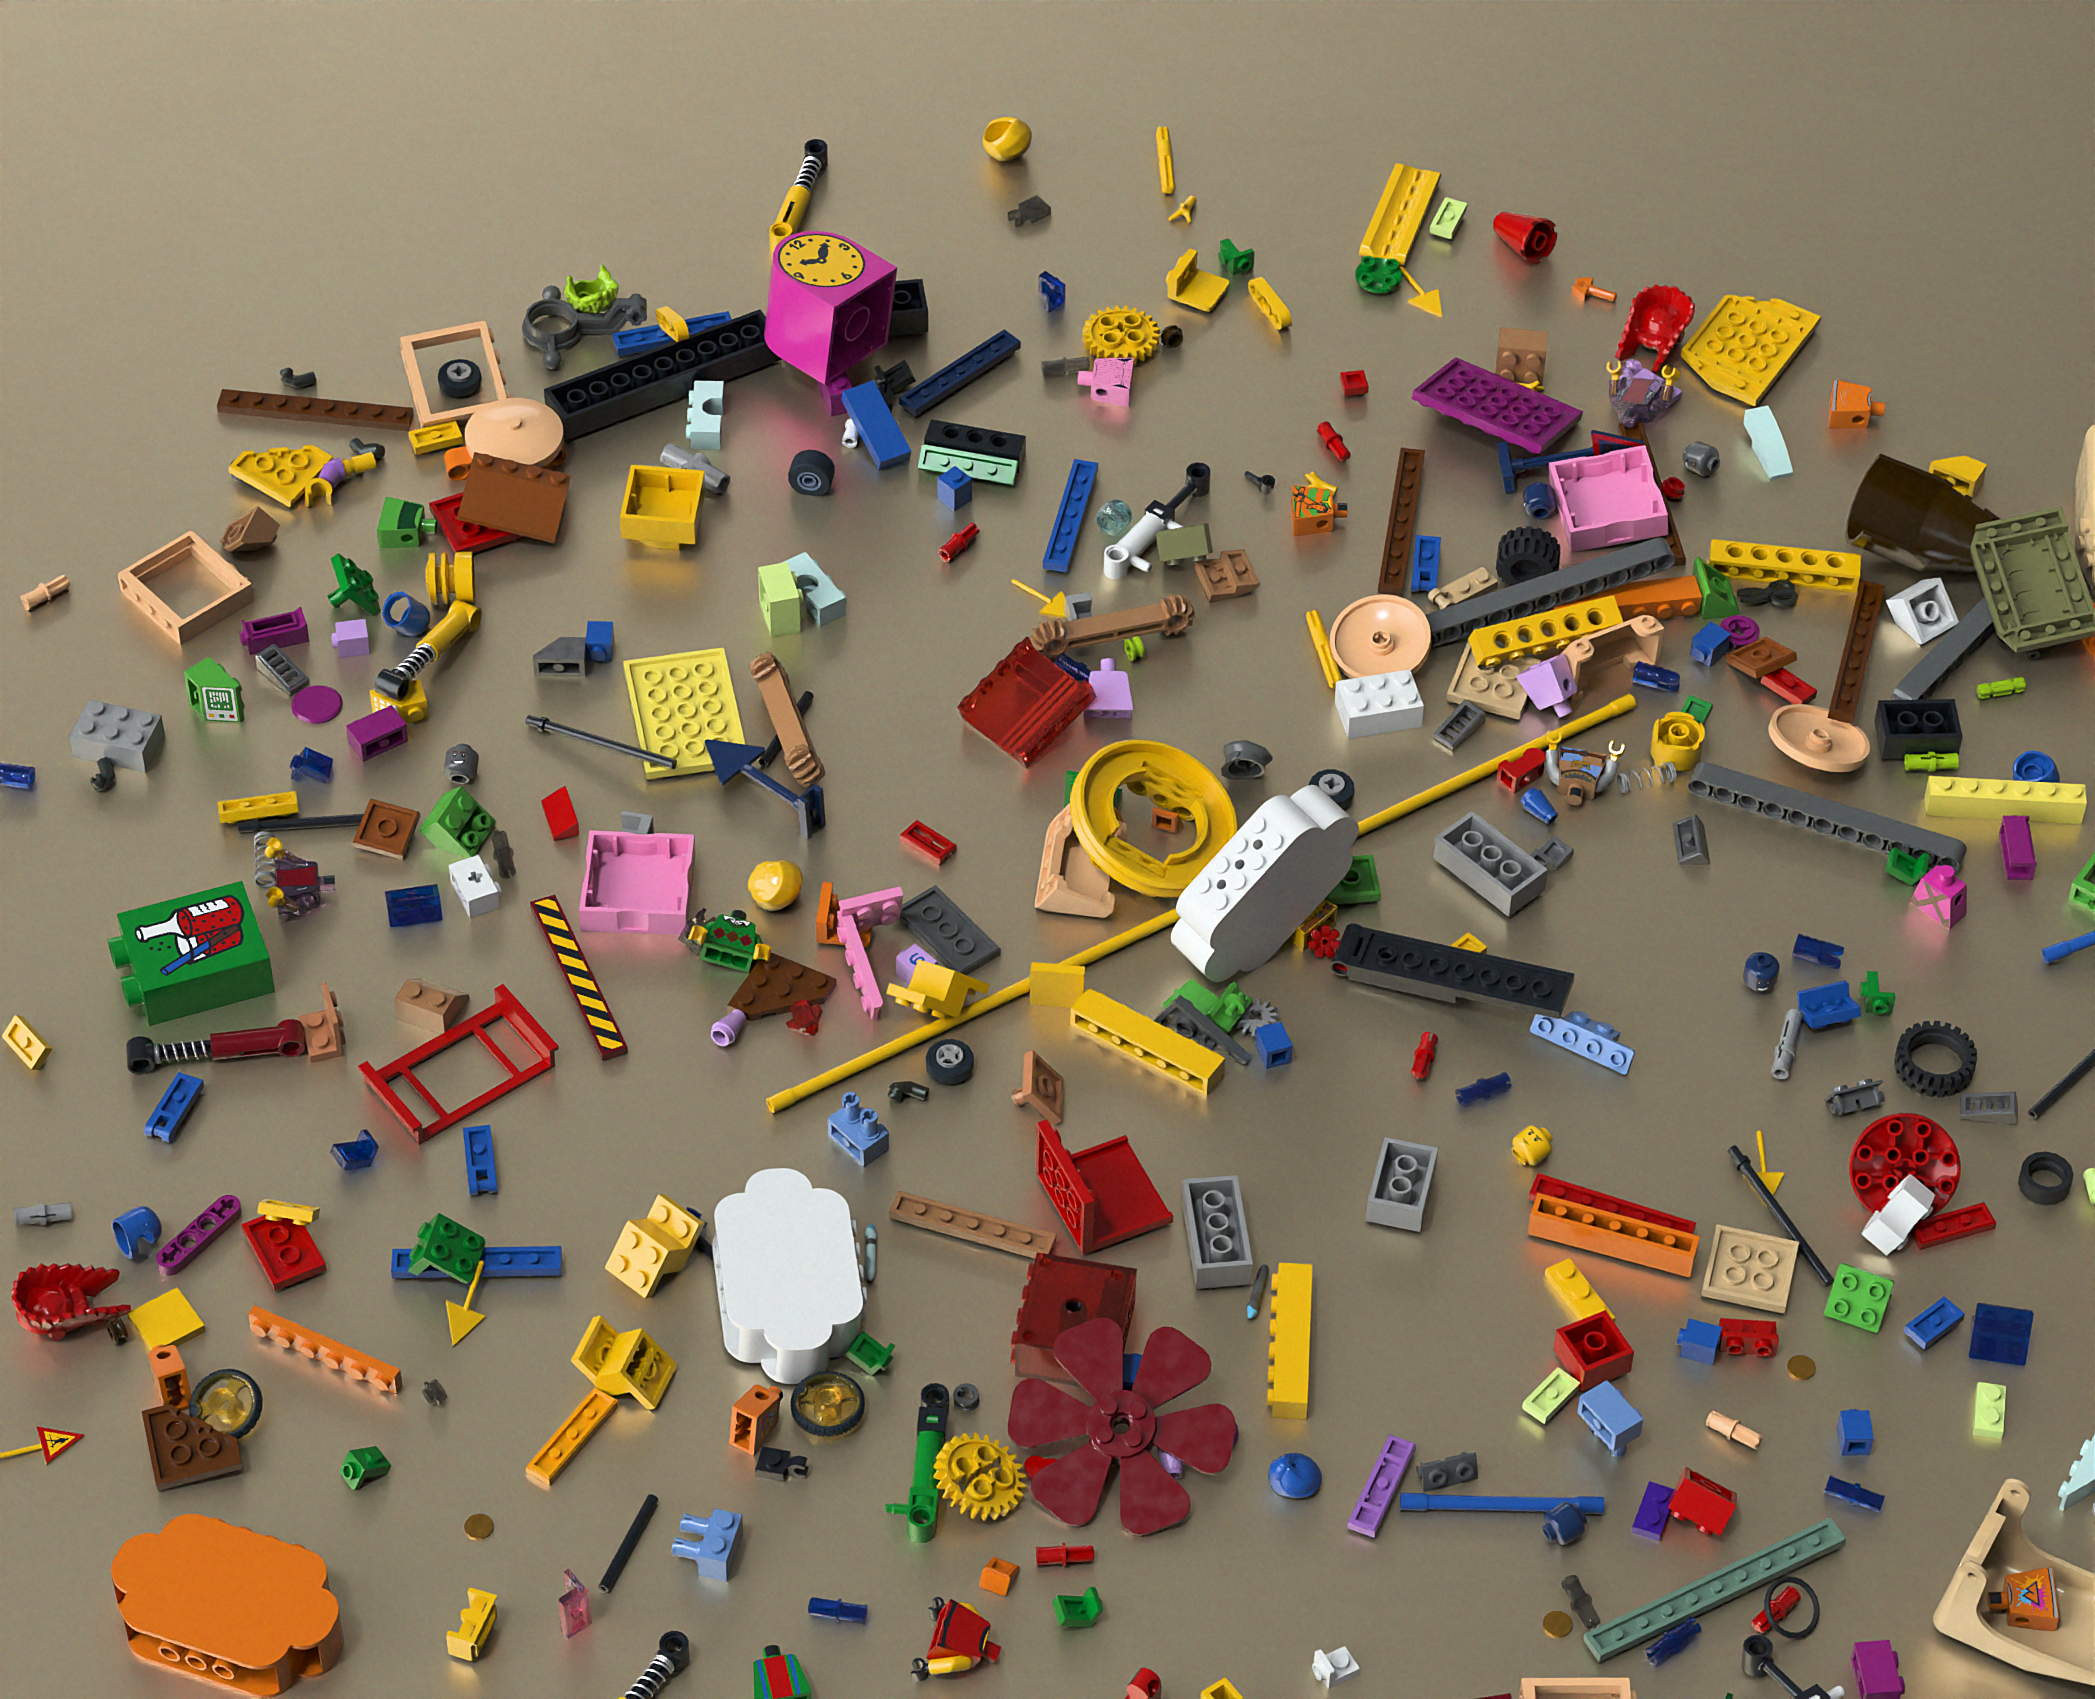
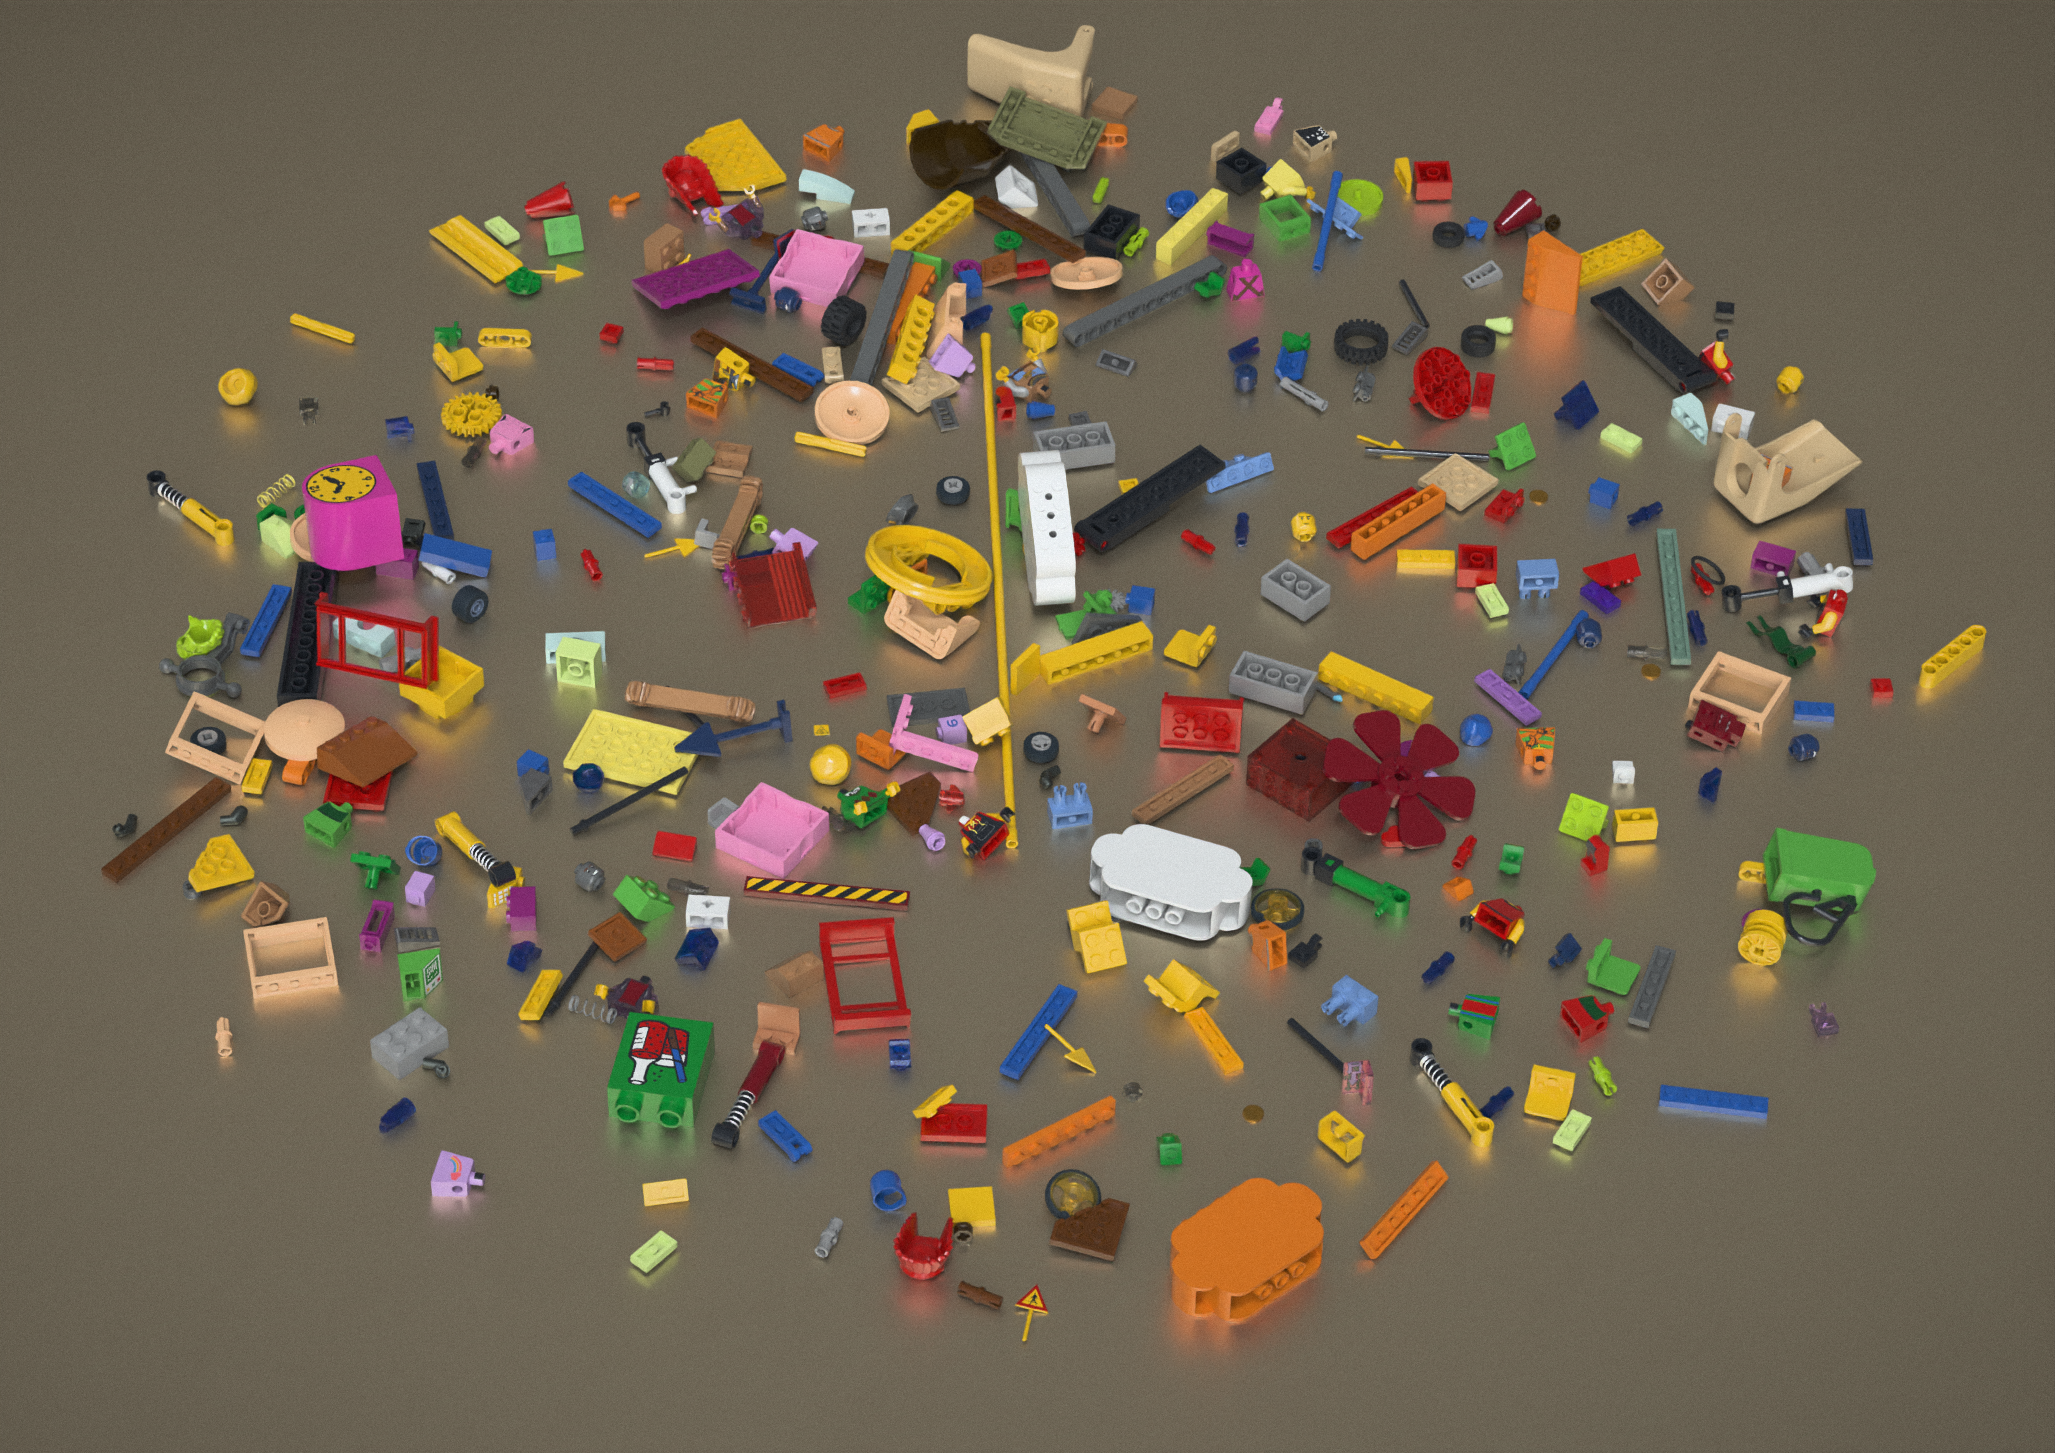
camera: 60 degrees left, 5 degrees down
orange torso [147,1345,191,1411] -> none
magenta beam [156,1195,242,1276] -> none
magenta piece [291,685,343,724] -> none
yellow piece [305,452,376,507] -> none
green bracket [408,1213,486,1284] -> none
yellow wheel [426,552,475,605] -> none
blue plate [463,1125,498,1195] -> none
yellow beam [655,306,689,342] -> none
plate [917,444,1019,487] -> none
black brick [924,419,1026,473] -> none
yellow gear [933,1432,1026,1521] -> none
yellow bar [1168,195,1197,223] -> none
yellow bar [1305,471,1338,496] -> none
white brick [1335,670,1424,739] -> none
light grey piece [1617,762,1677,793] -> none
blue brick [1676,1319,1722,1365] -> none
light nougat axle [1706,1409,1763,1449] -> none
pearl dark grey piece [1737,580,1798,607] -> none
white brick [1862,1174,1935,1255] -> none
blue plate [1904,1296,1965,1350] -> none
none -> light yellow piece [257,474,296,508]
none -> red piece [314,592,439,689]
none -> bright green bracket [543,215,584,256]
none -> clear blue hair [573,763,605,794]
none -> yellow torso [712,347,756,391]
none -> yellow sticker [814,724,830,736]
none -> white brick [852,208,890,238]
none -> reddish brown pin [957,1280,1004,1310]
none -> torso [959,807,1015,861]
none -> green gear [994,231,1022,251]
none -> yellow bracket [1164,625,1217,668]
none -> torso [1515,727,1555,770]
none -> lime bracket [1559,793,1609,841]

